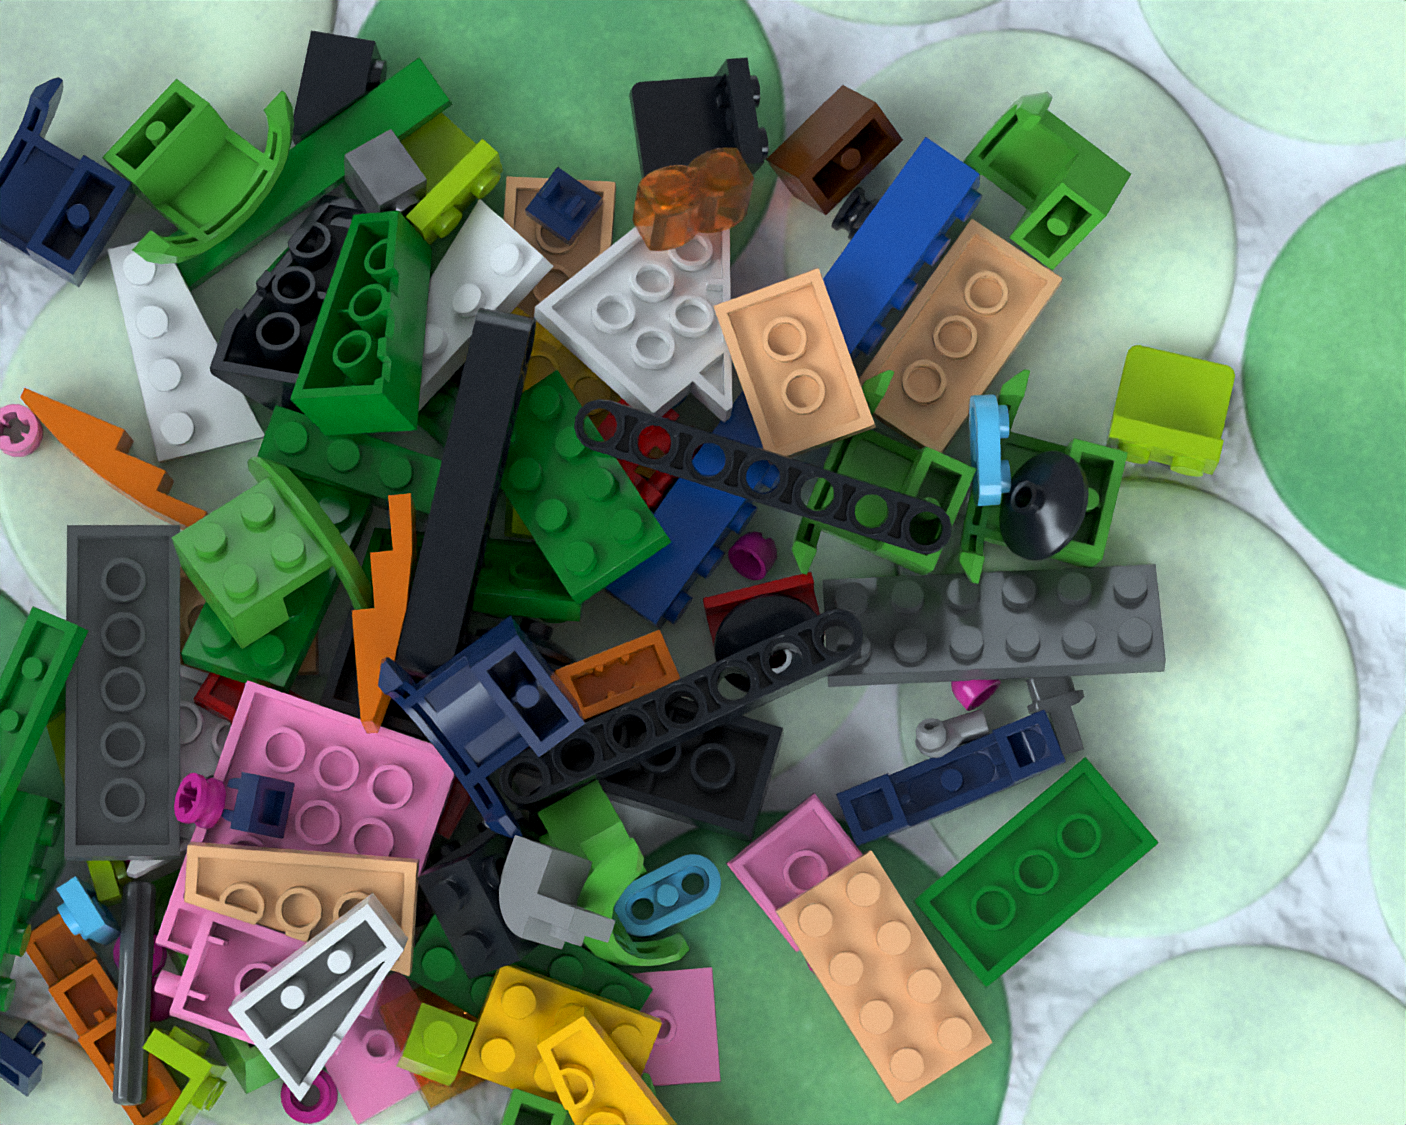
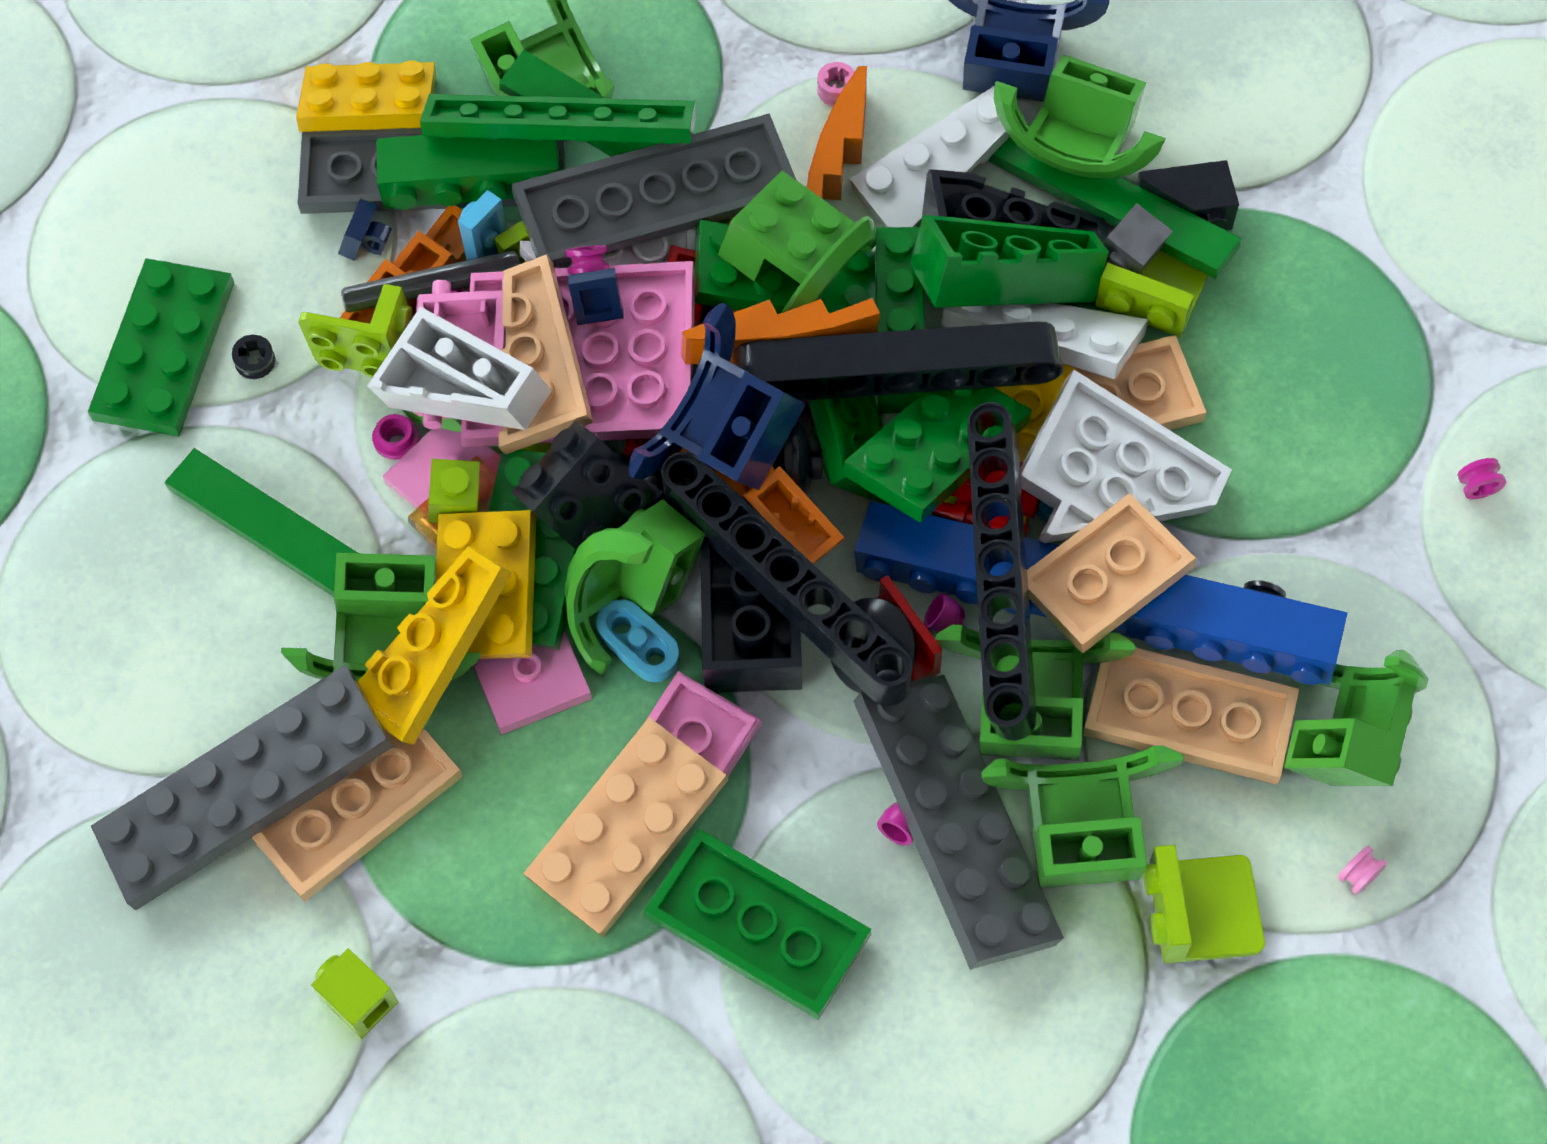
camera: 65 degrees right, 15 degrees down
light grey brick [499,835,616,950] -> none
dark blue tile [525,167,603,246] -> none
black bracket [629,57,769,189] -> none
clear orange brick [632,148,754,251] -> none
reddish brown brick [766,85,903,215] -> none
dark blue slope [836,710,1066,847] -> none
light grey arm [915,709,989,758] -> none
medium azure plate [969,394,1011,506] -> none
black dish [999,451,1089,560] -> none
dark grey piece [1026,676,1085,755] -> none
none -> bright pink bush [1337,845,1388,896]

